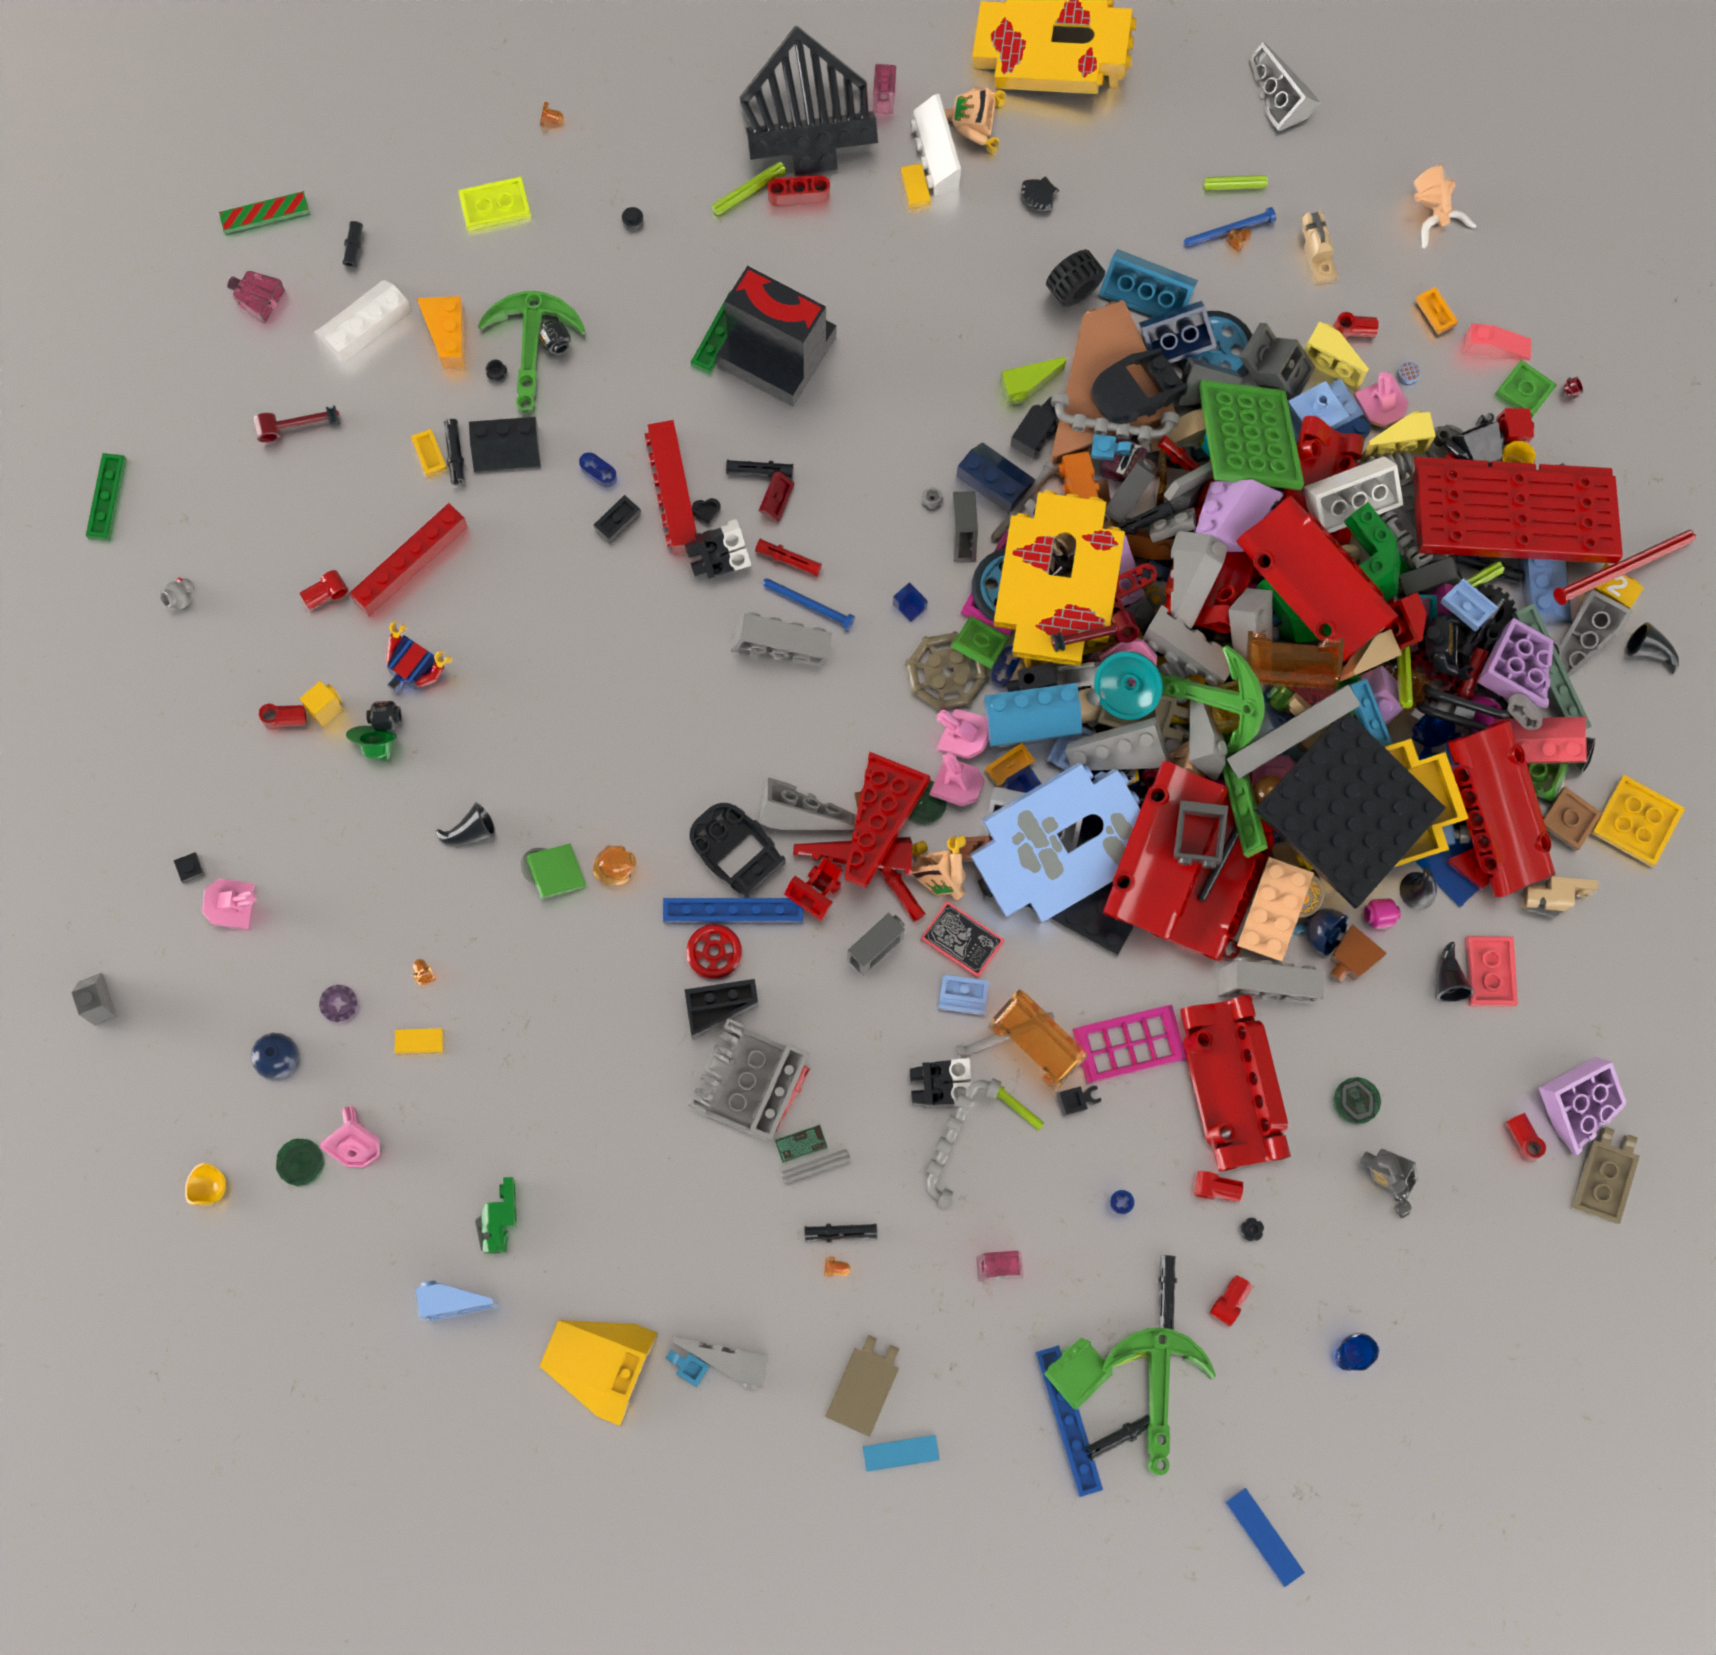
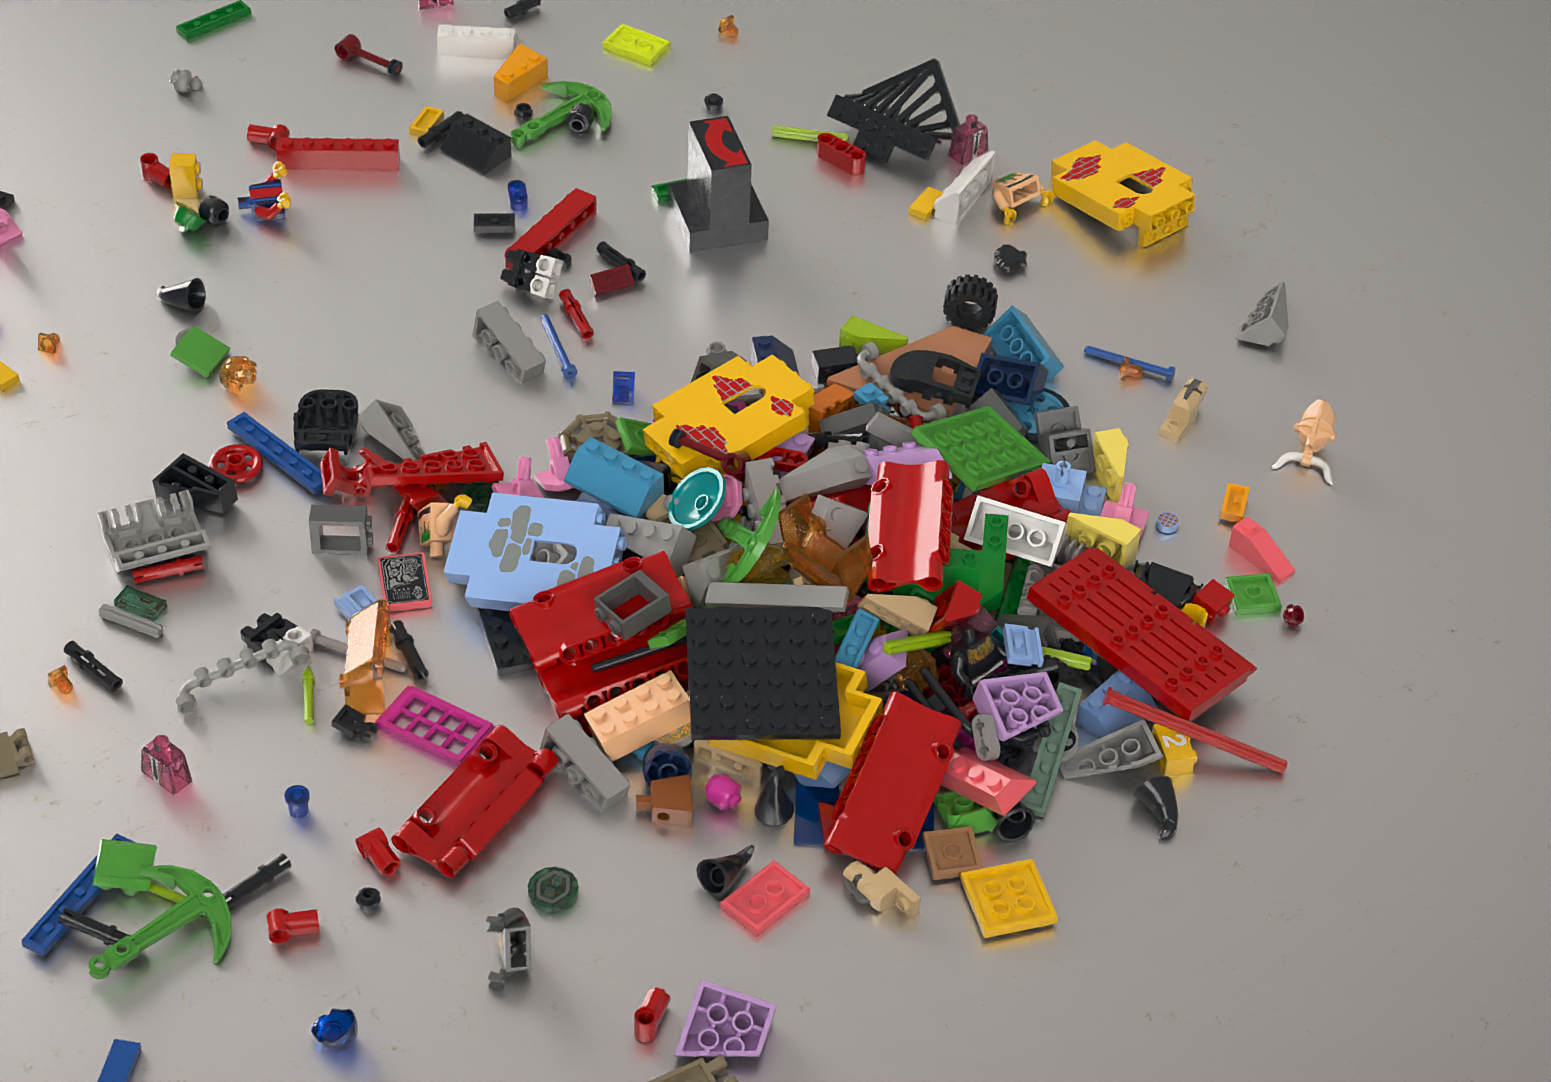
camera: 45 degrees right, 30 degrees down
lime axle [1204,175,1268,190] -> none
red piece [1332,312,1379,338] -> none
none -> black pin [389,620,429,681]

